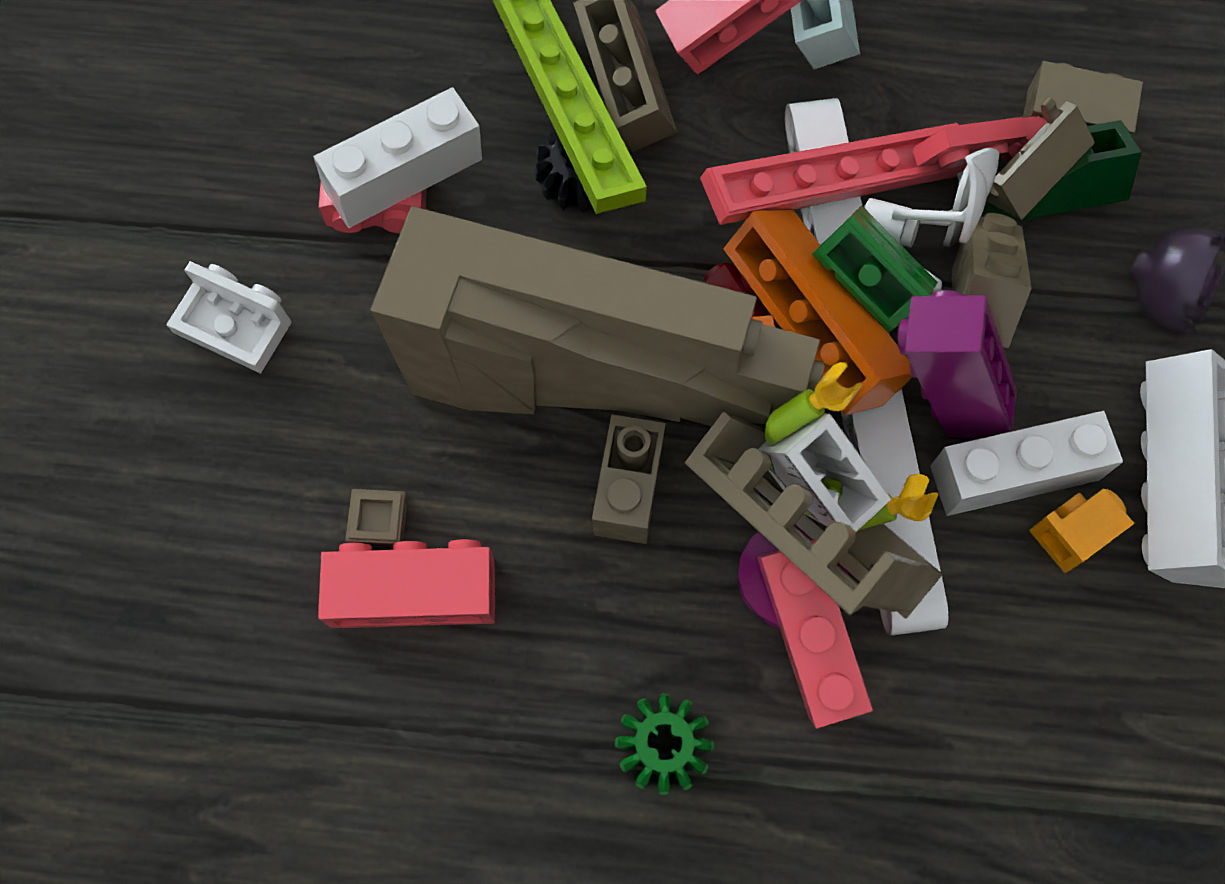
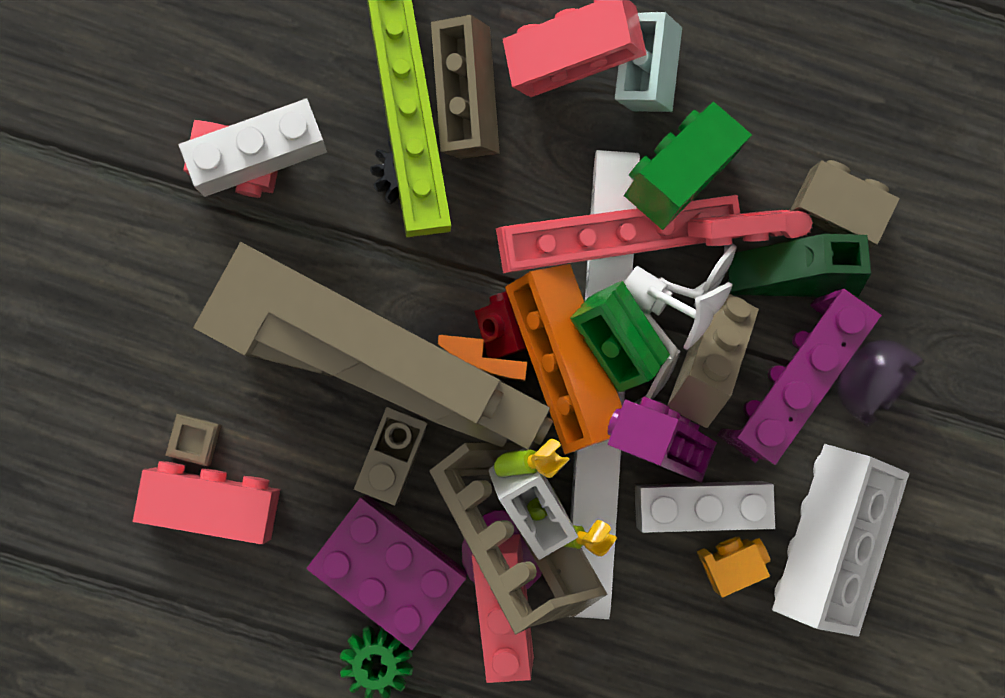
camera: 10 degrees right, 15 degrees up
white bracket [166,261,292,373] -> none
dark tan hinge [986,97,1095,220] -> none
none -> magenta brick [306,494,467,650]
none -> green brick [623,101,752,230]
none -> magenta window [717,289,882,465]

